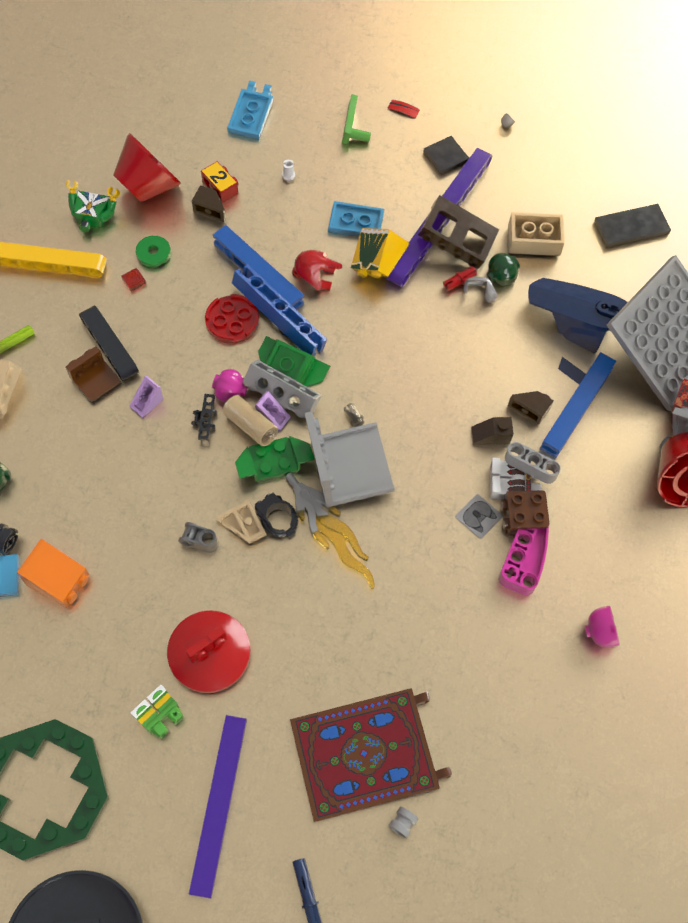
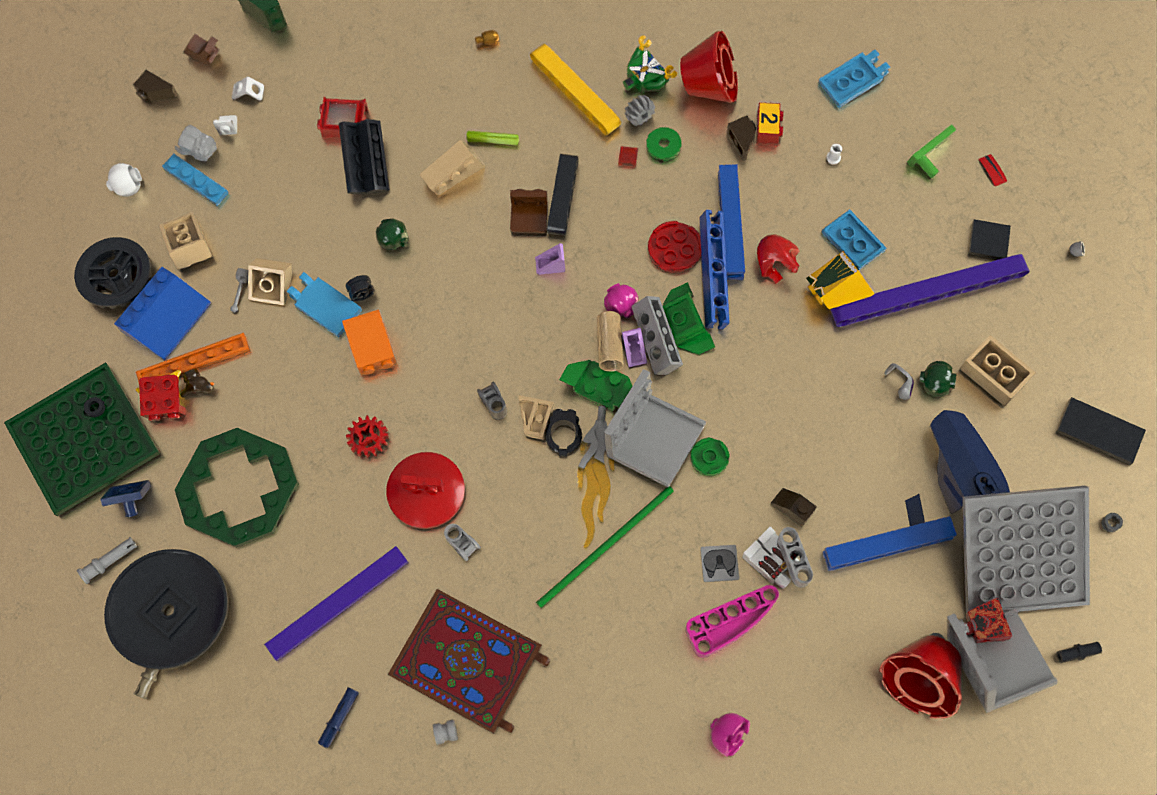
camera: 50 degrees right, 5 degrees up
bright green hips [130,685,184,739] -> none
black piece [191,394,217,441] -> none
clear smoke pin [344,403,365,427] -> none
dark brown window [418,195,499,269] -> none
red axle [443,266,477,292] -> none
reddish brown bracket [501,490,550,536] -> none
dark brown slope [507,391,554,425] -> none
none -> red gear [346,415,389,458]
none -> light grey piece [444,524,481,562]
none -> green piece [536,486,674,608]
none -> light grey gear [625,95,655,126]
none -> green tile [690,437,730,476]

